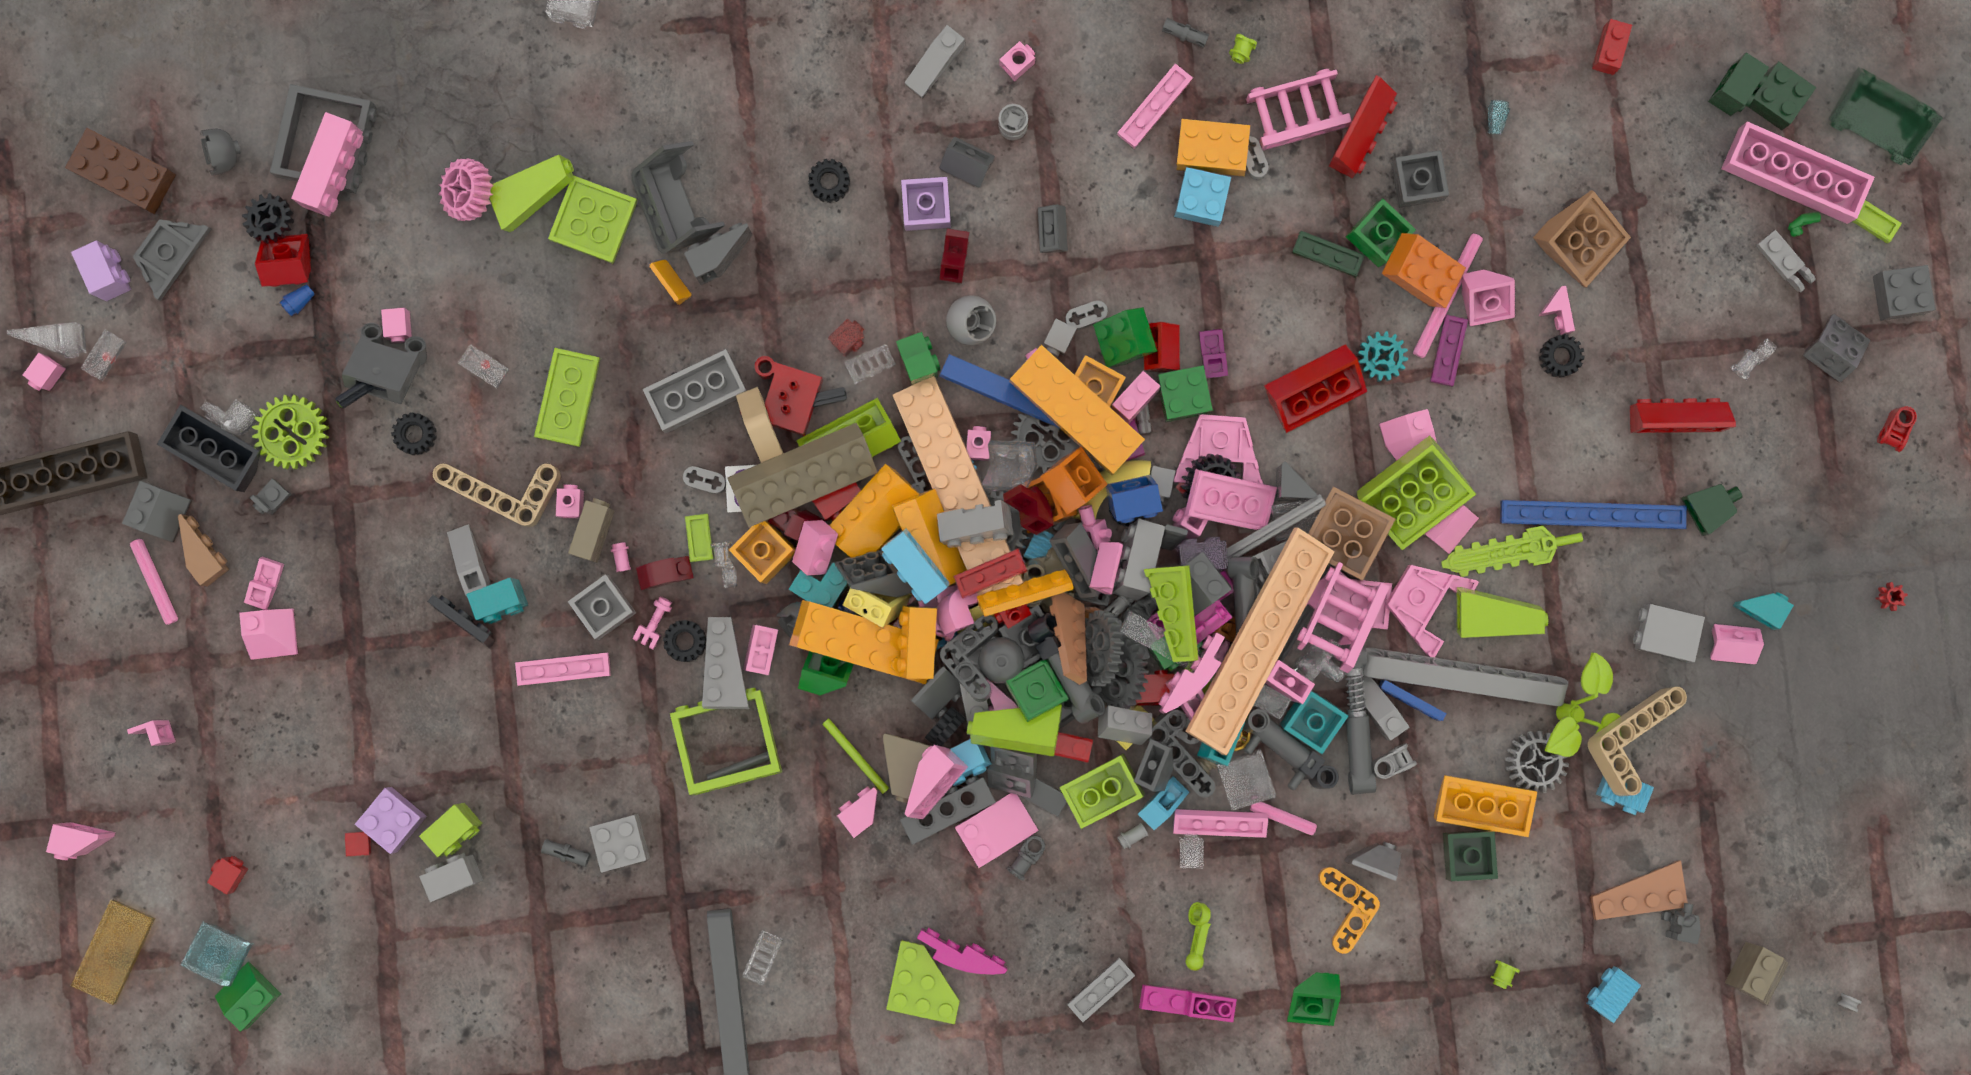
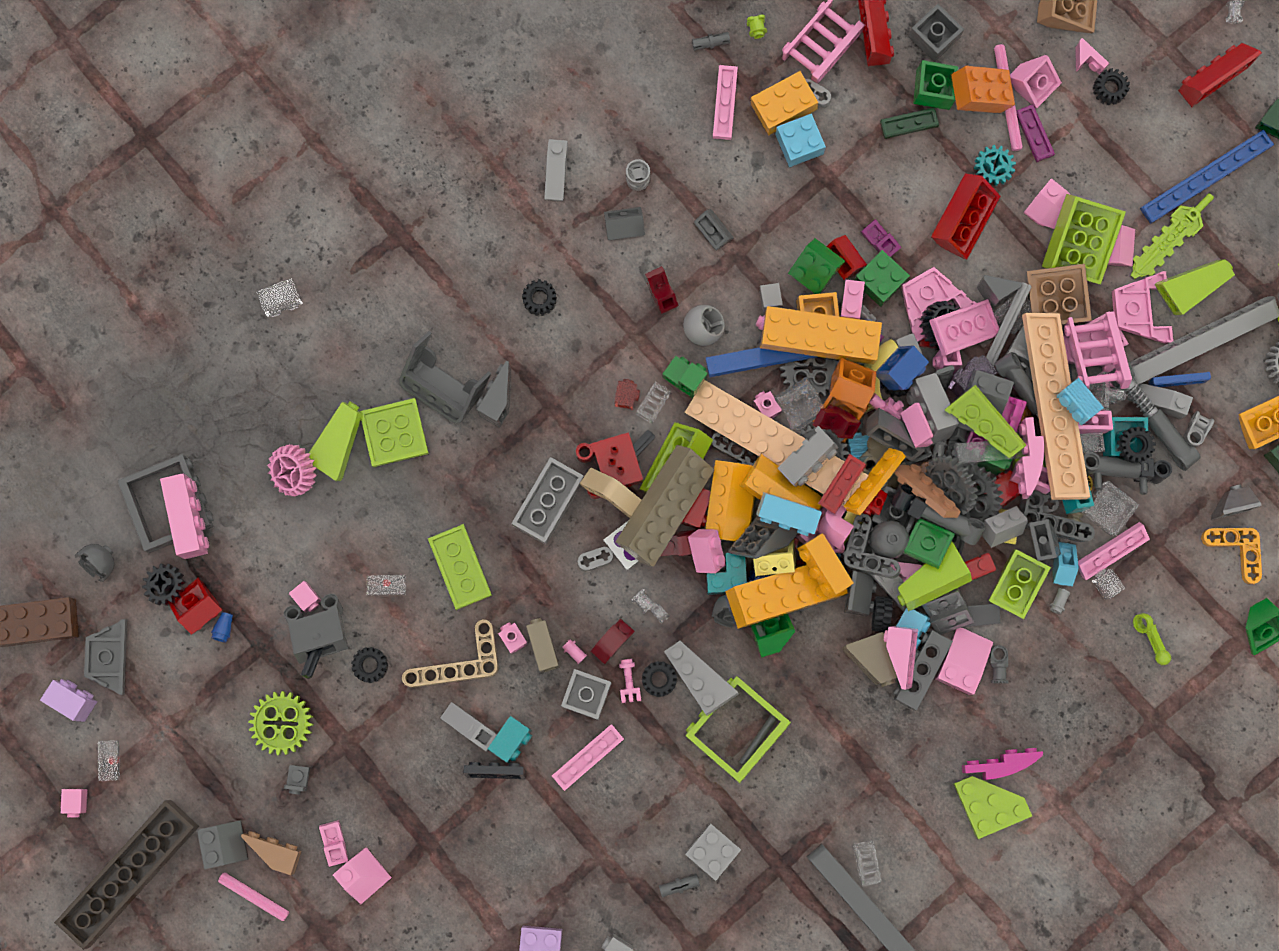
camera: 35 degrees left, 5 degrees down
clear slope [7,322,87,358] -> none
black slope [157,404,261,492] -> none
clear brick [201,400,261,436] -> none
lime brick [419,803,483,857] -> none
light orange slope [649,260,692,305] -> none
lime tile [685,514,714,562] -> none
light orange brick [729,520,796,584] -> none
bright pink hinge [743,625,778,675] -> none
lime bar [822,719,889,794] -> none
bright pink slope [837,786,878,838] -> none
lavender brick [901,177,951,231] -> none
bright pink brick [999,41,1035,82] -> none
light grey beam [1065,301,1108,330] -> none
light grey plate [1067,957,1135,1022] -> none
dark pink slope [1139,984,1237,1022] -> none
bright pink axle [1250,800,1317,835] -> none
none -> medium azure brick [1056,378,1104,425]
none -> black tyre [1117,427,1156,463]

